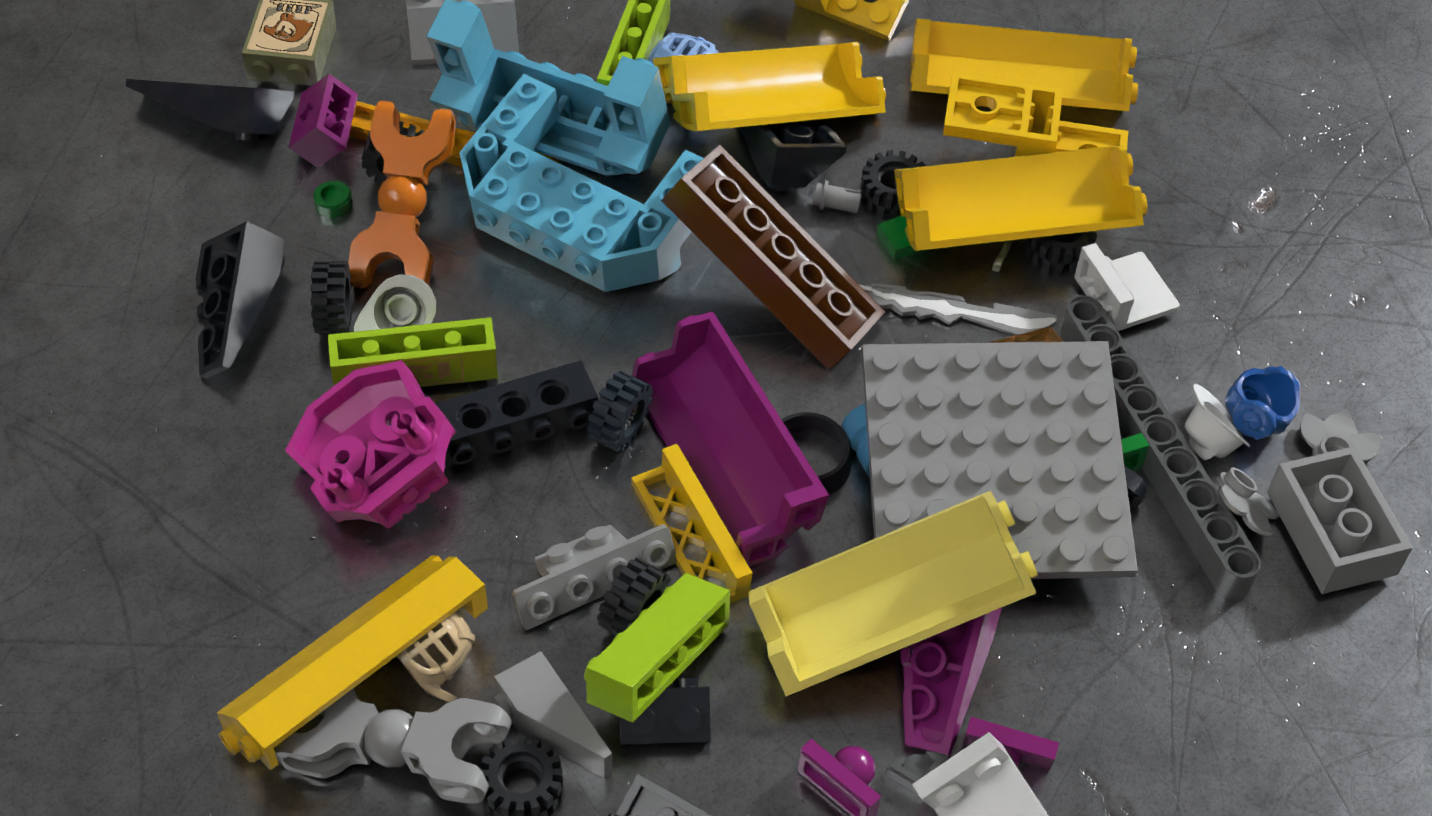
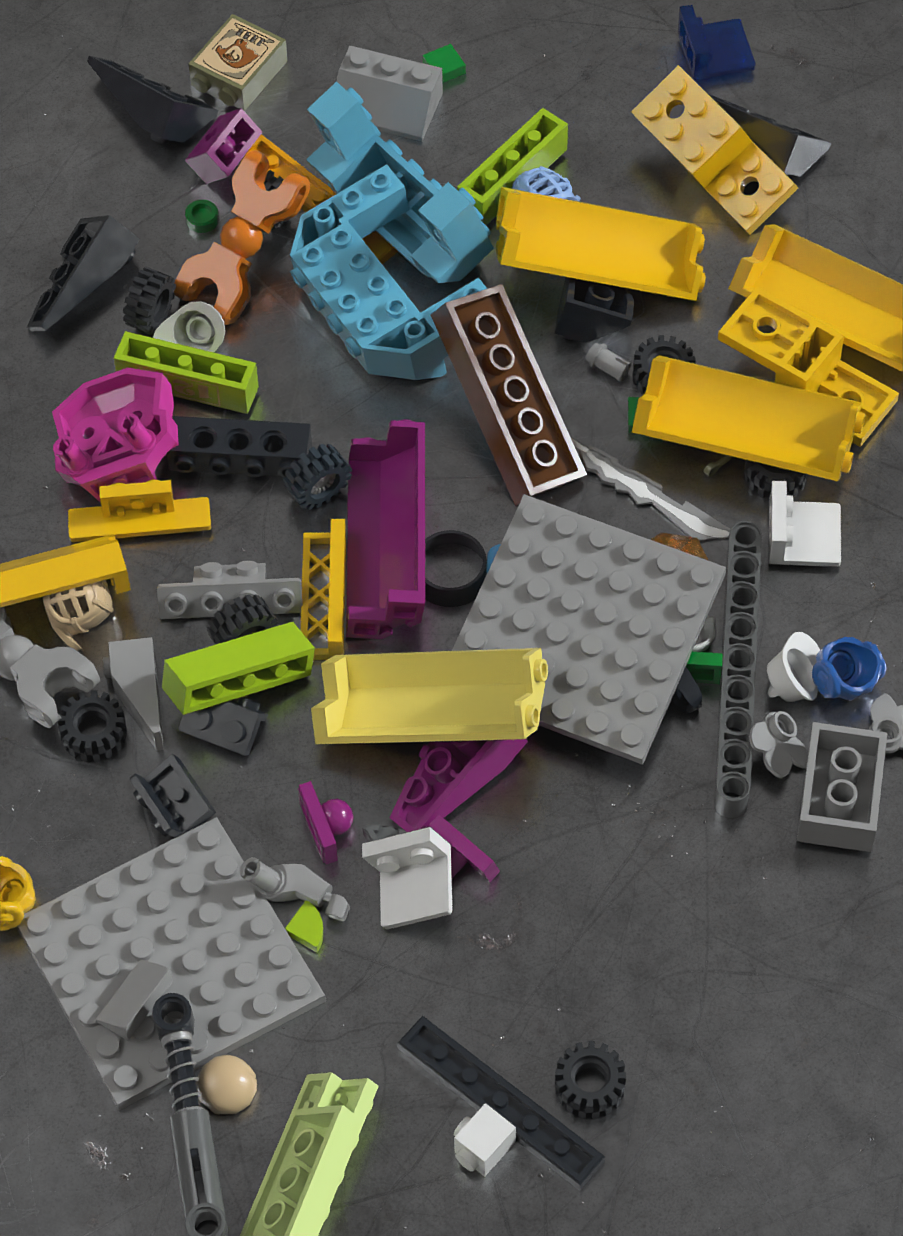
camera: 30 degrees right, 5 degrees up
none -> yellow bracket [68,480,211,542]

